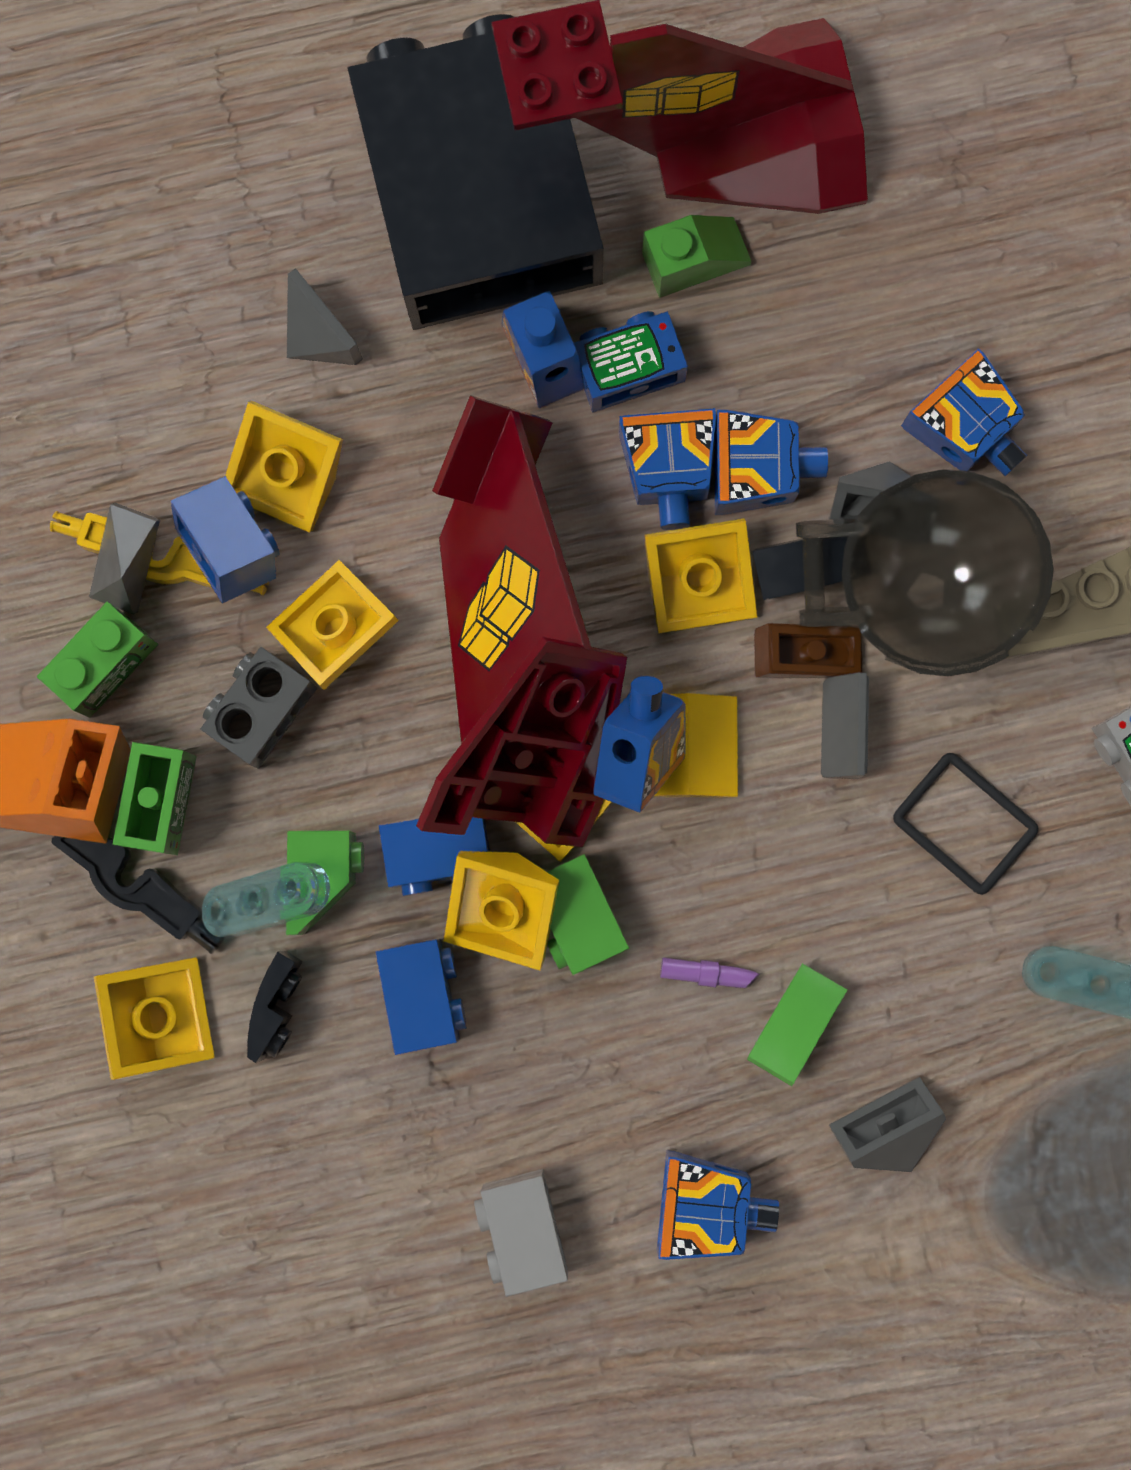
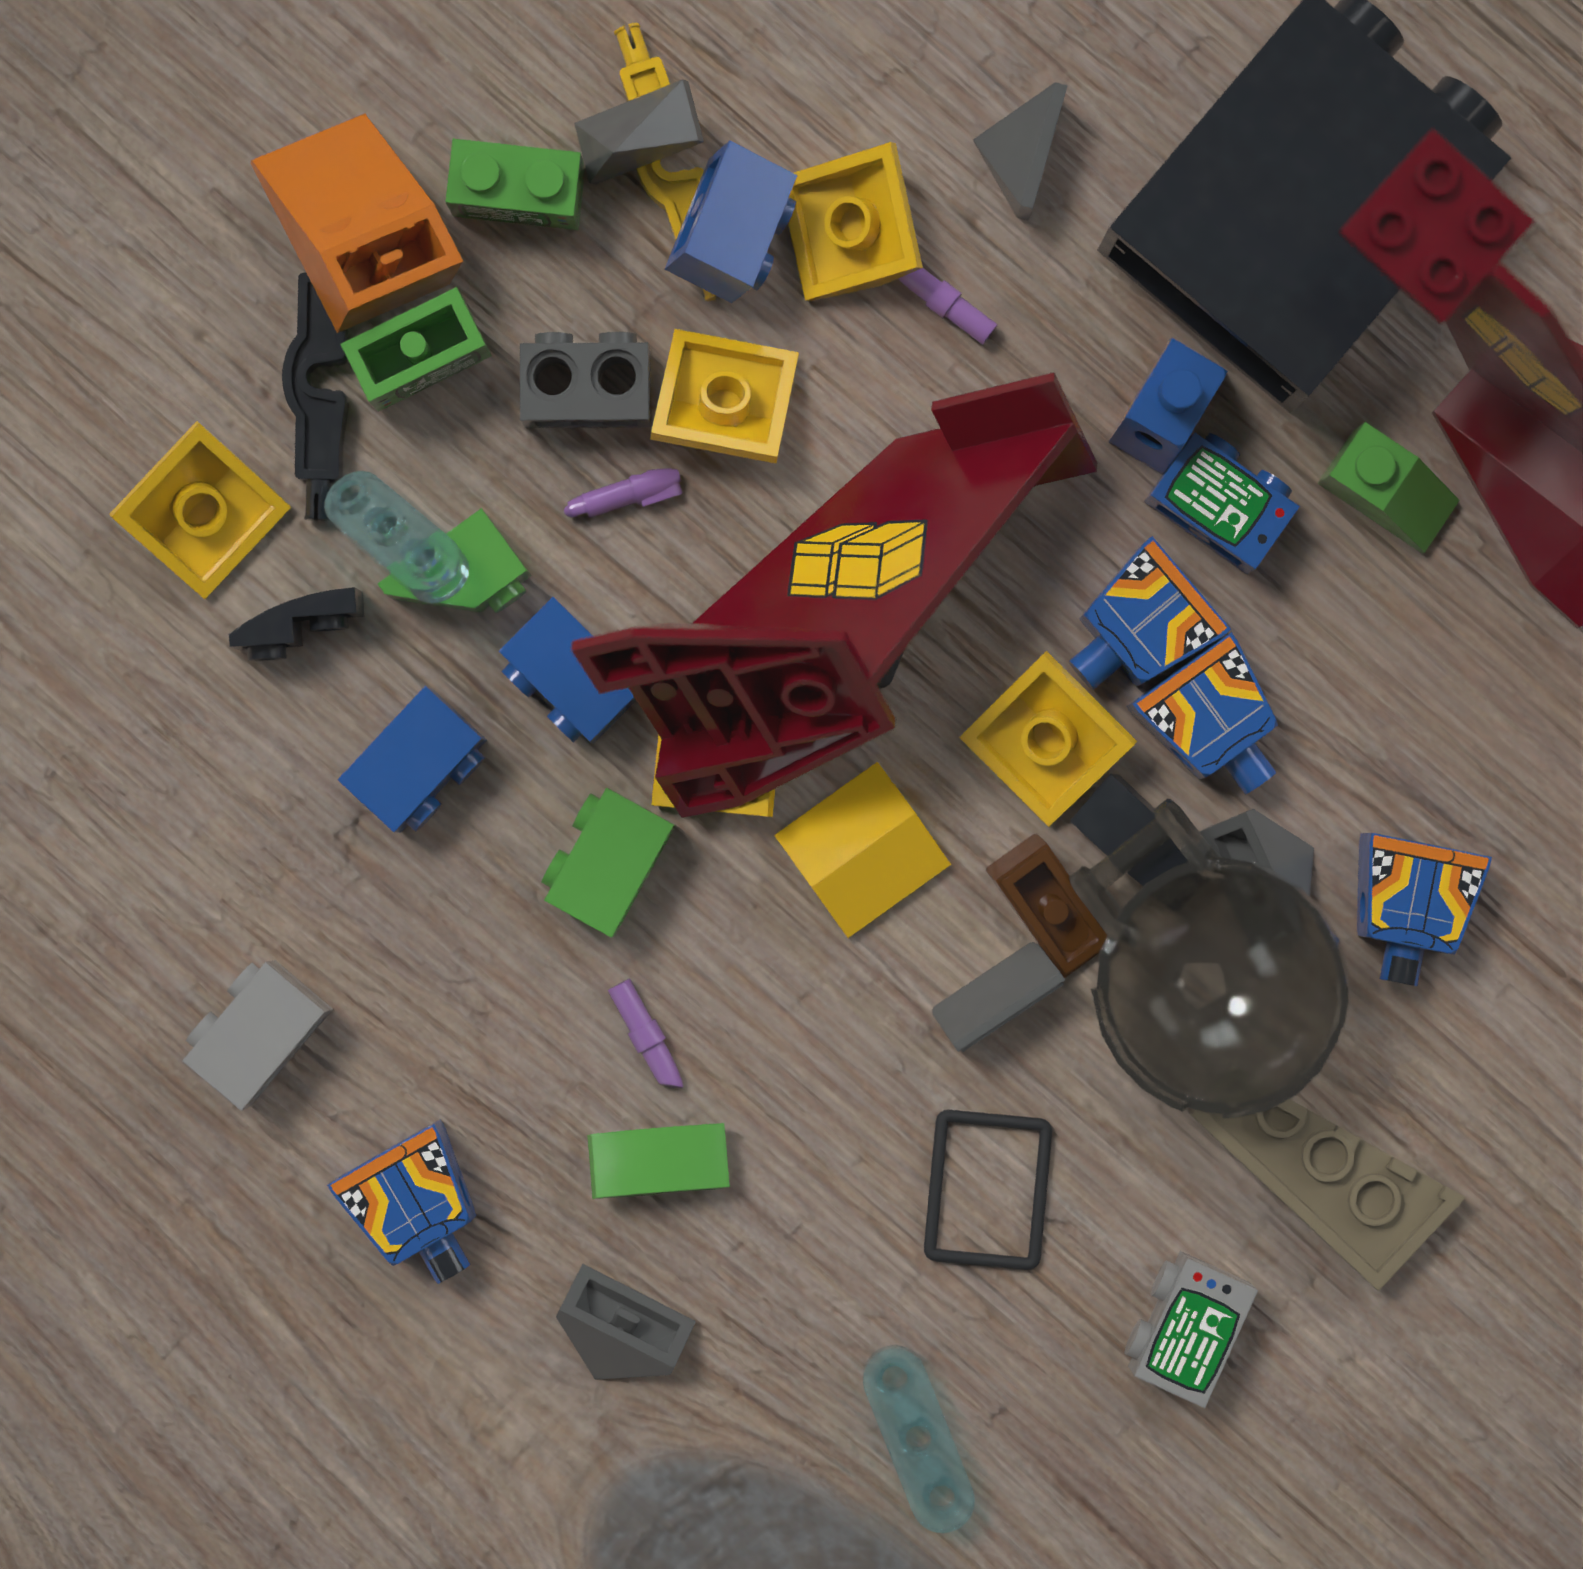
camera: 45 degrees right, 5 degrees up
yellow slope [443,851,560,971] -> none
blue torso [594,676,685,813] -> none
none -> medium lavender piece [564,469,683,518]
none -> medium lavender piece [898,268,998,345]

